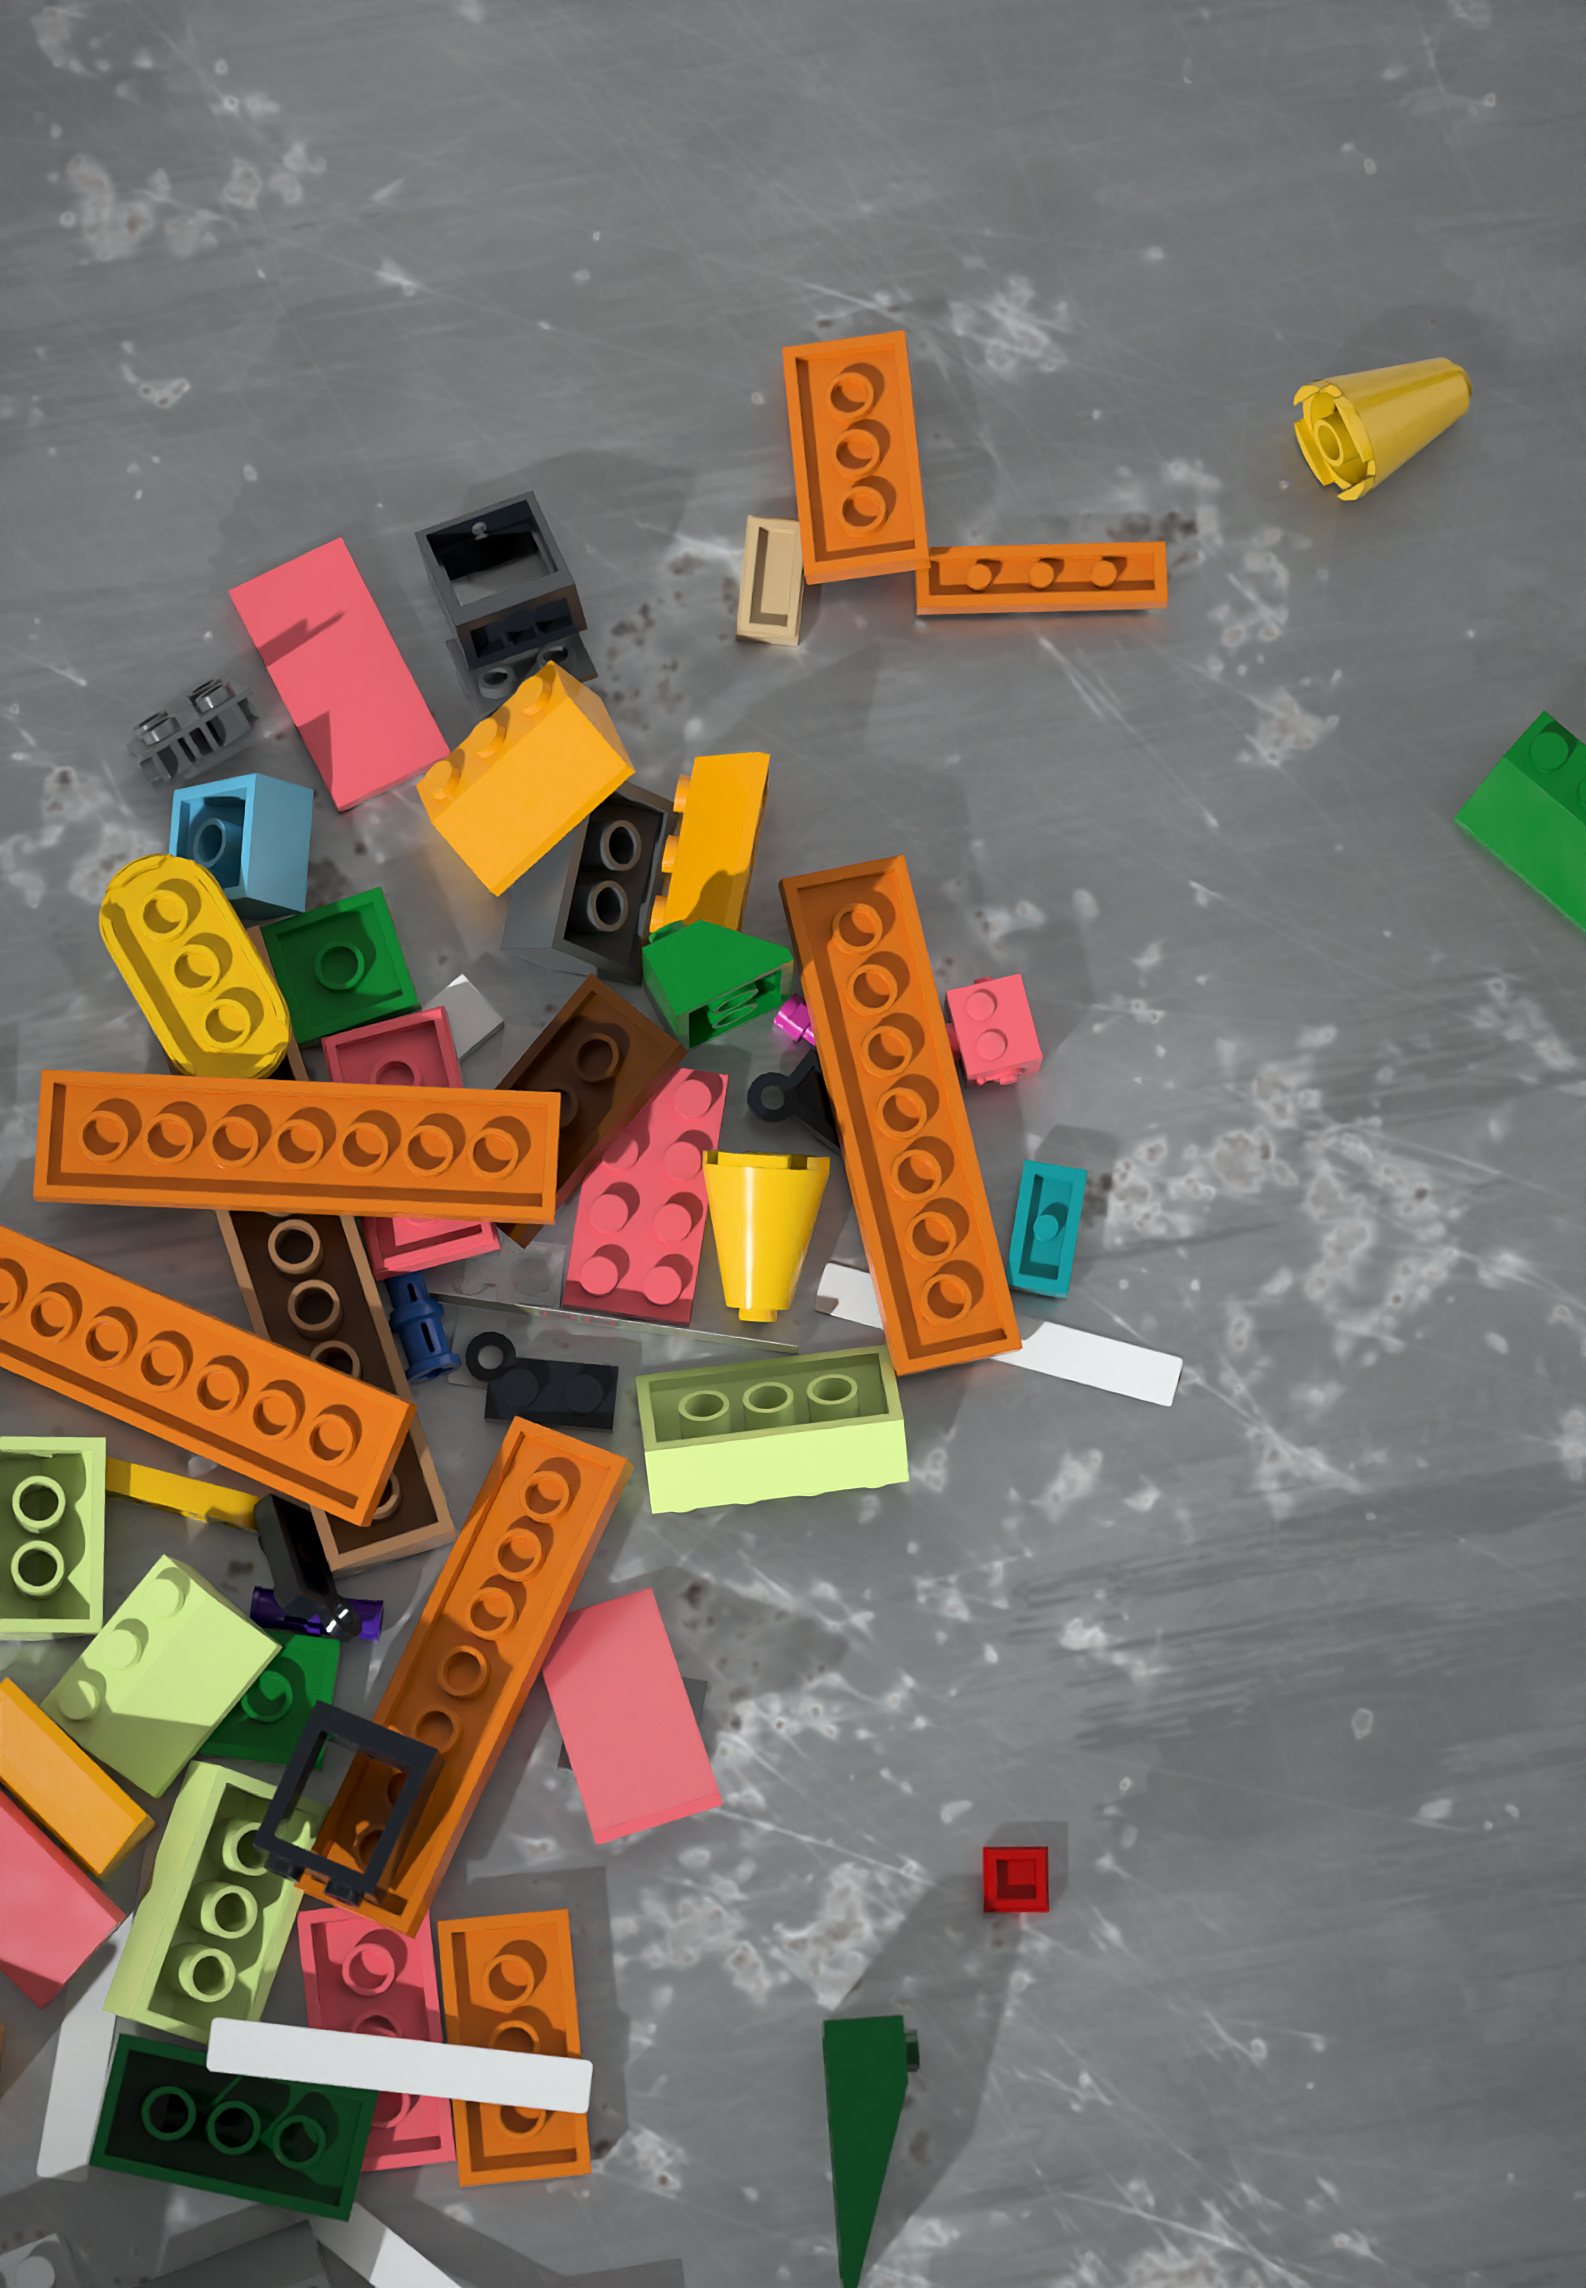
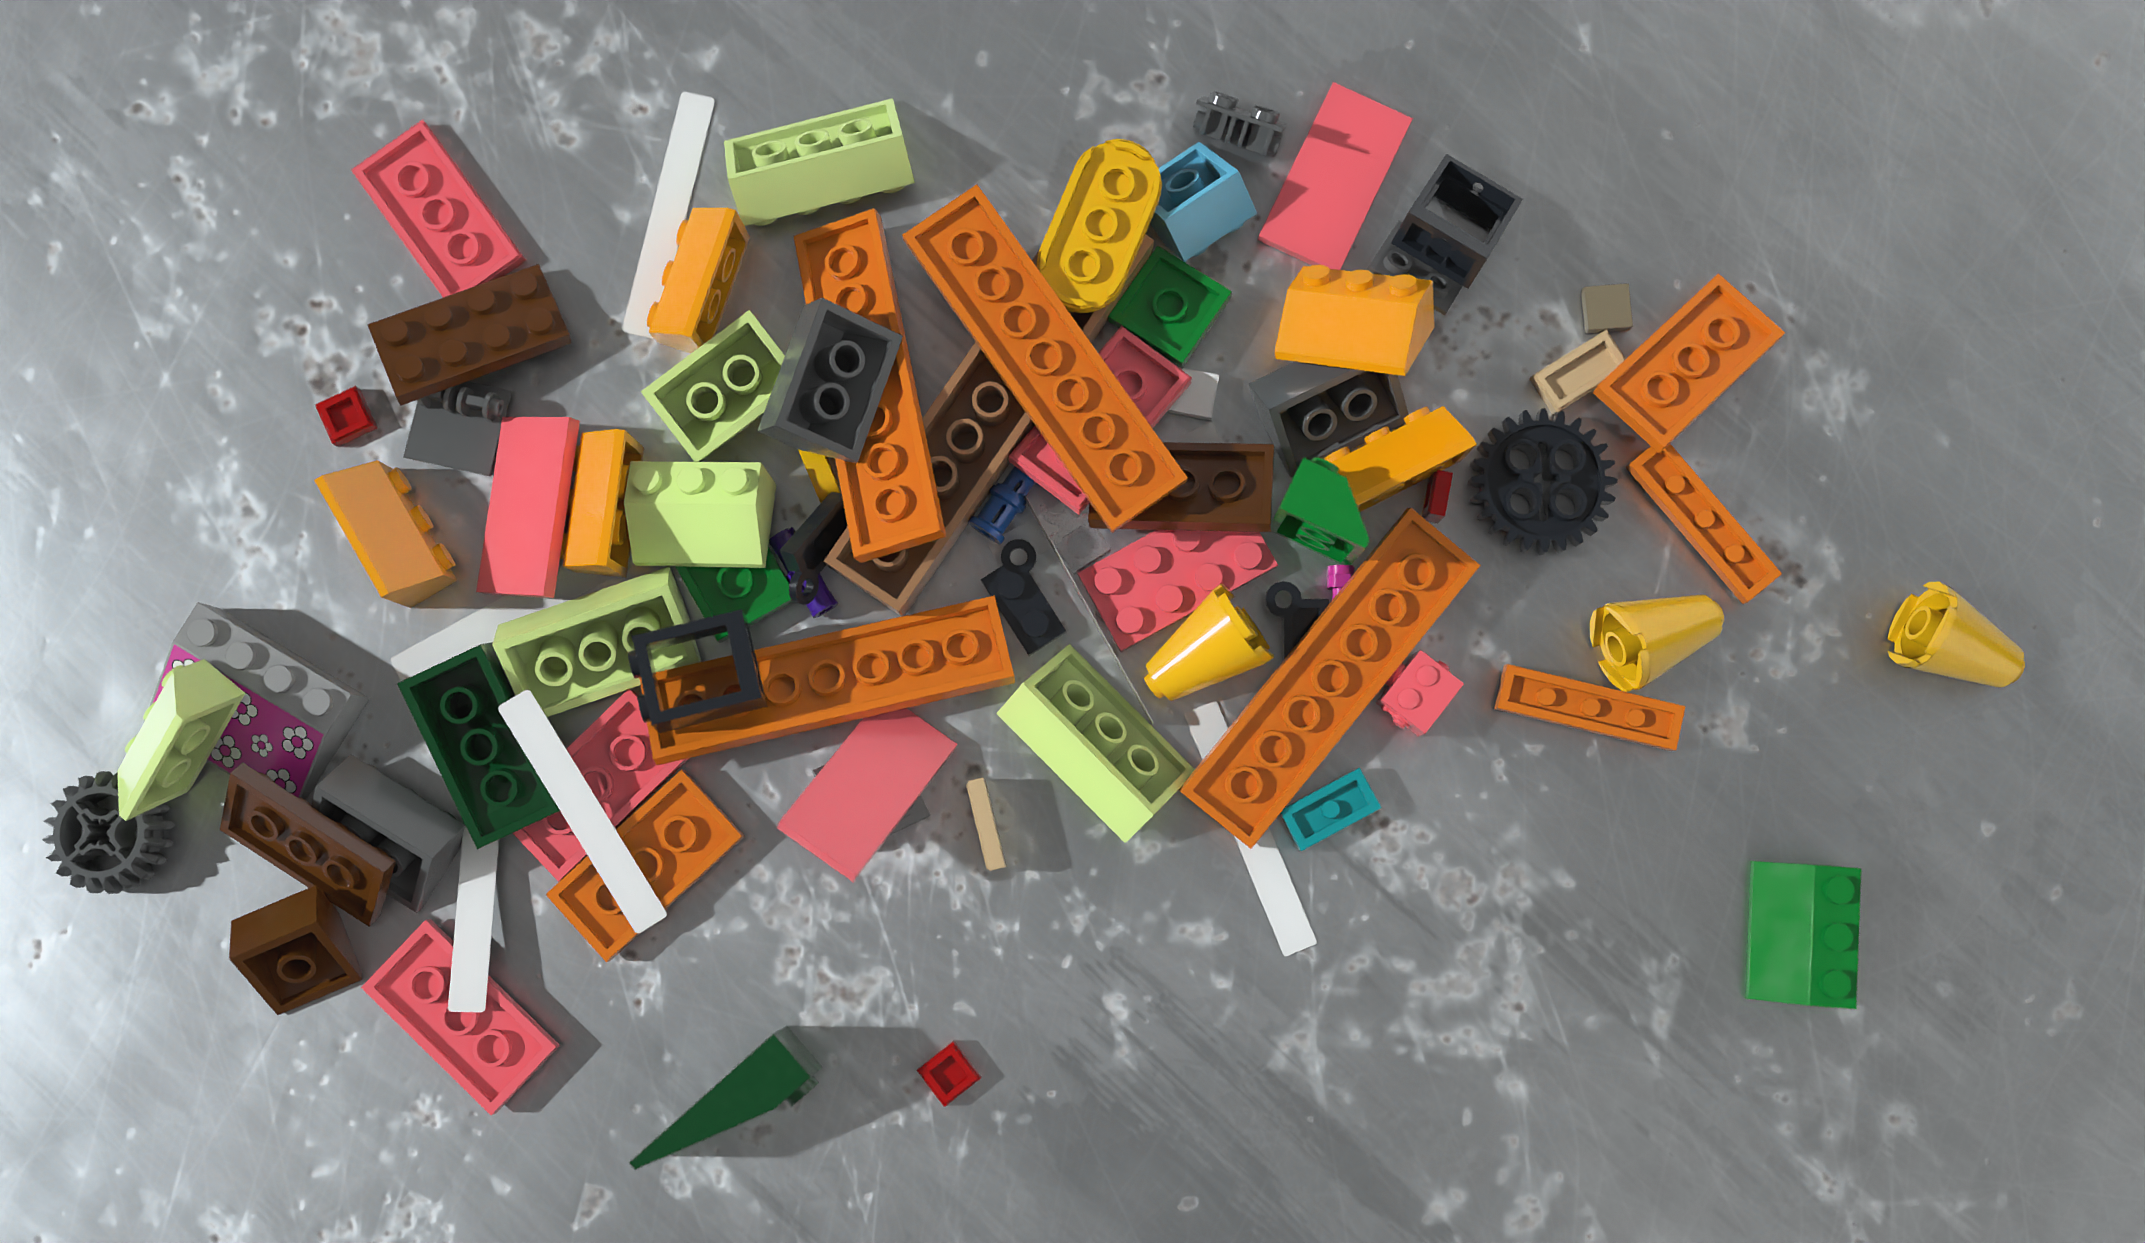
camera: 60 degrees right, 5 degrees up
none -> dark grey slope [757,298,903,463]
none -> tan tile [966,777,1007,871]
none -> red tile [1421,470,1453,523]
none -> black gear [1468,408,1618,555]
none -> orange plate [1494,664,1686,751]
none -> dark tan tile [1581,283,1633,334]
none -> yellow cone [1590,594,1724,692]

